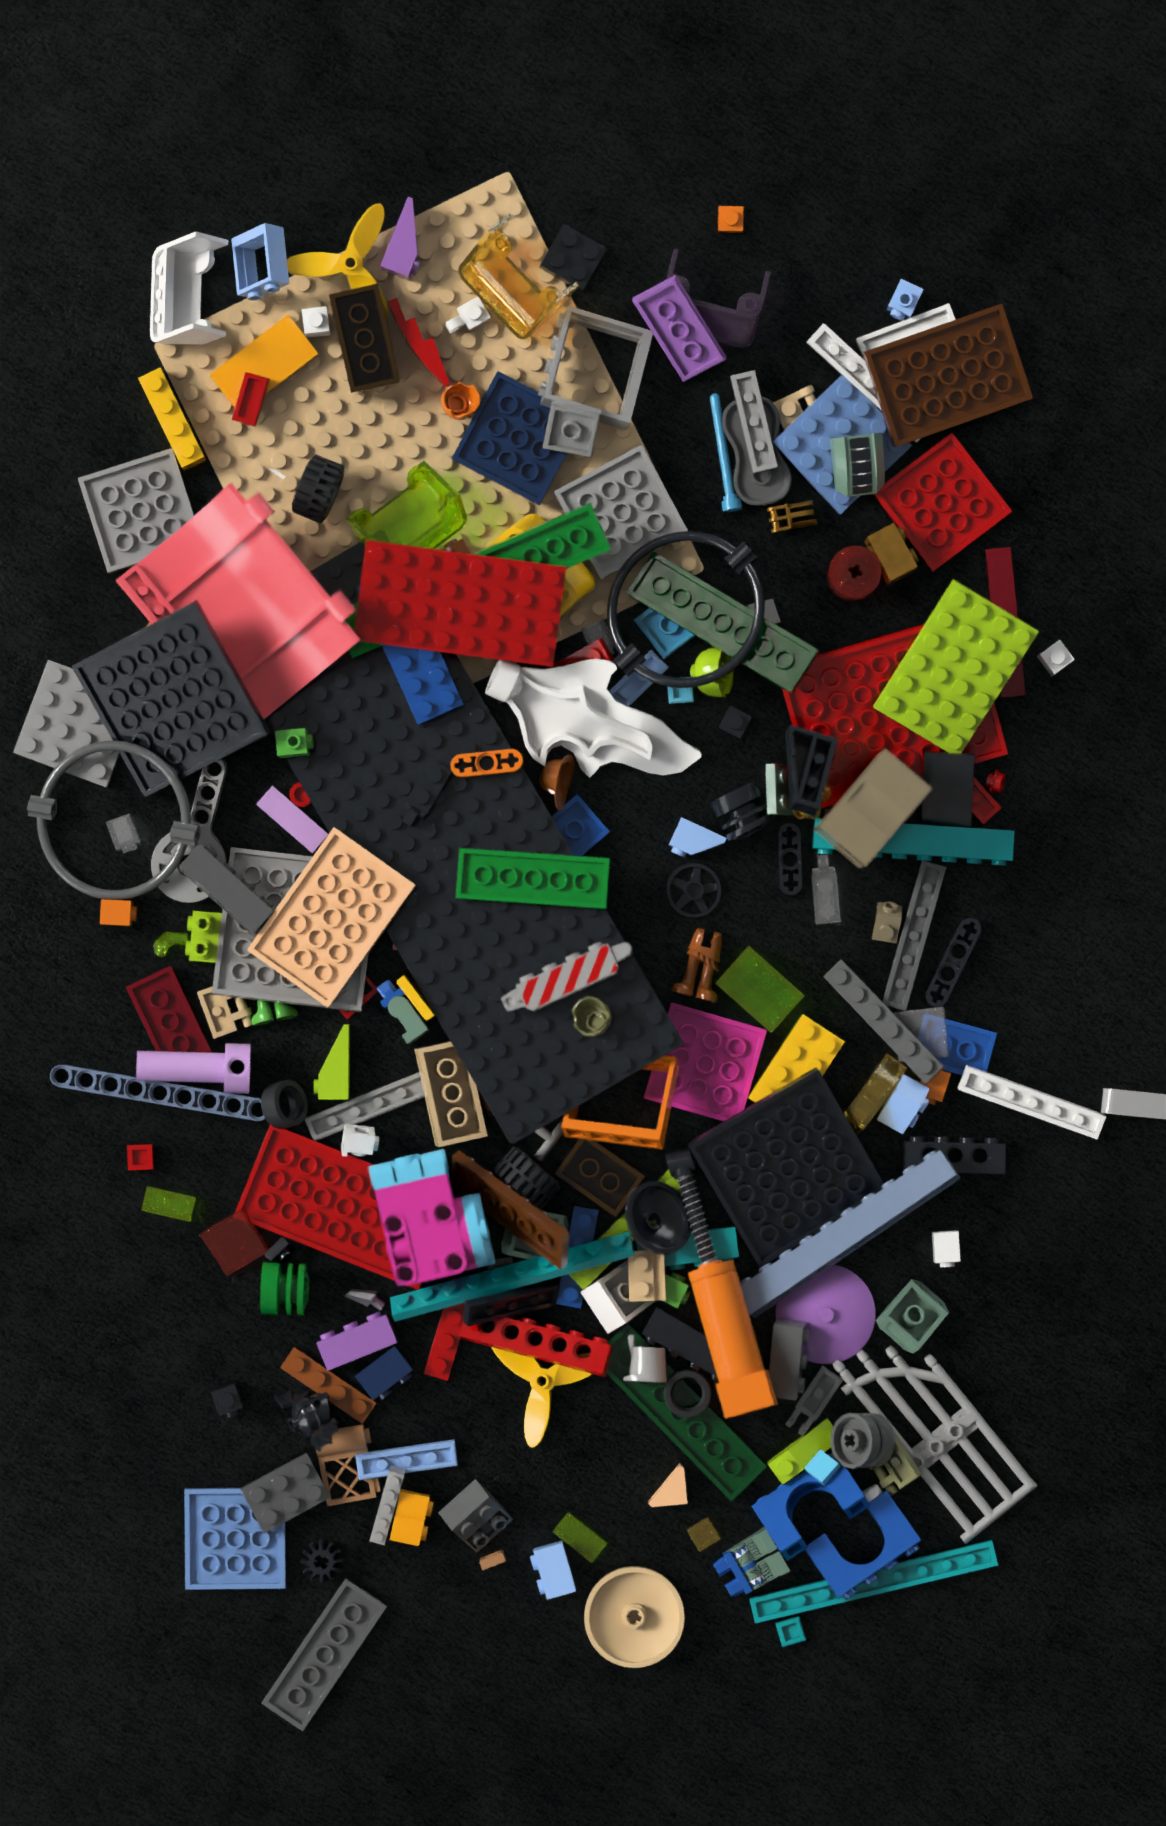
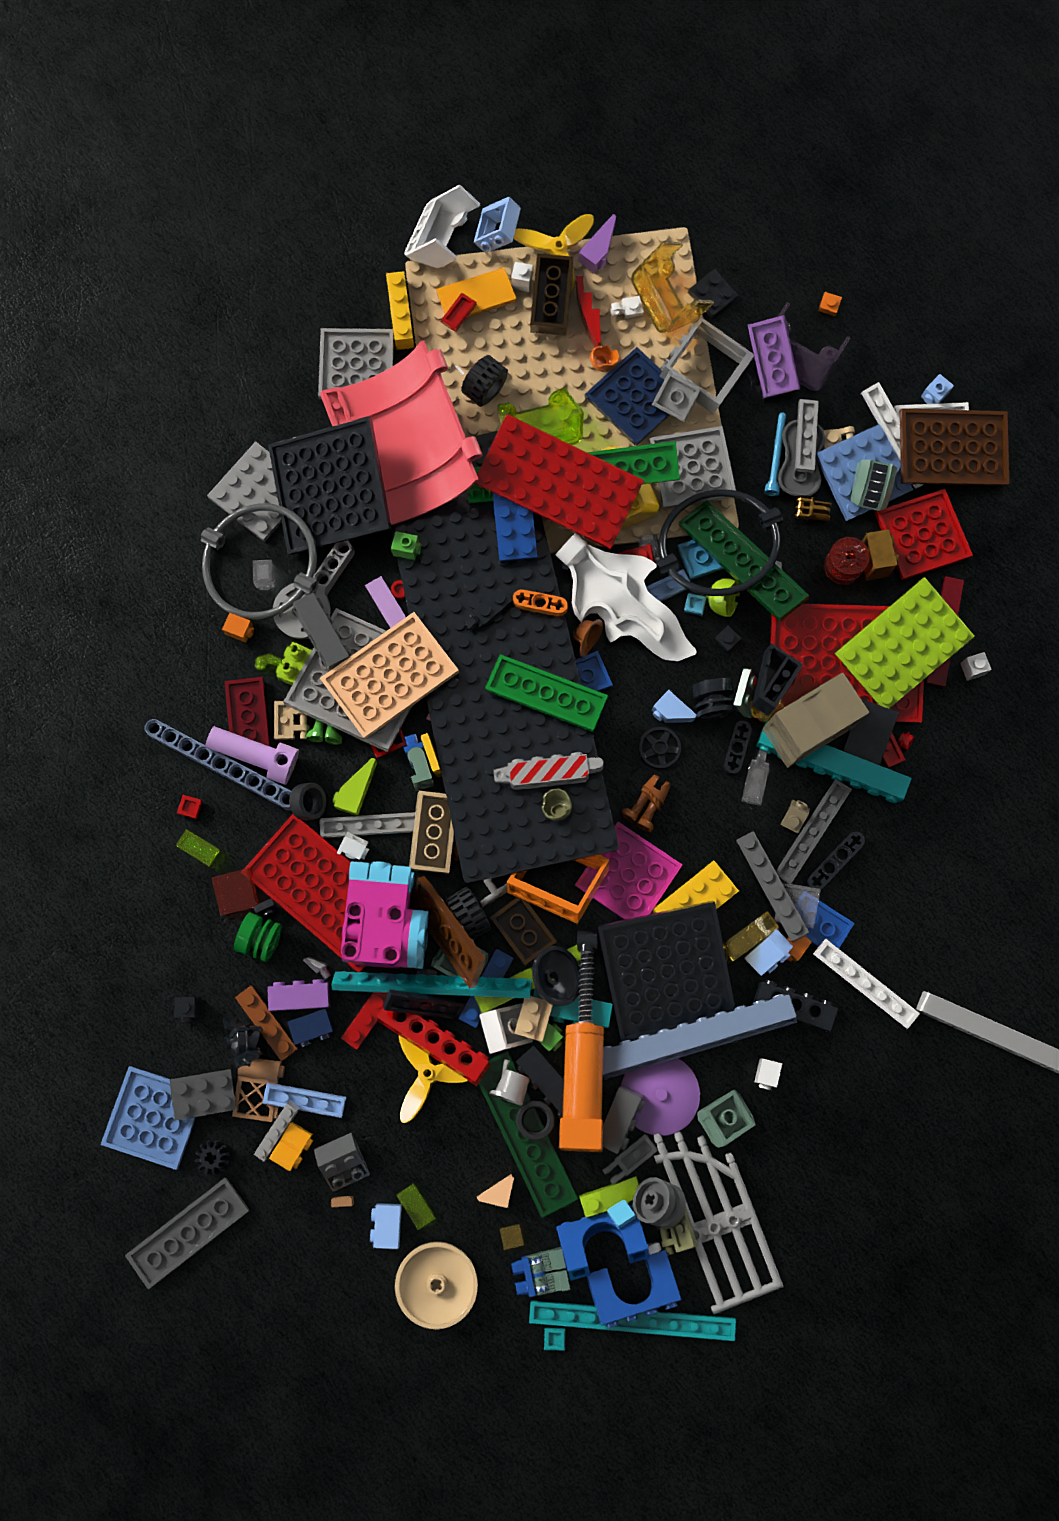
camera: 15 degrees right, 10 degrees down
clear neon green brick [715,946,805,1033] -> none

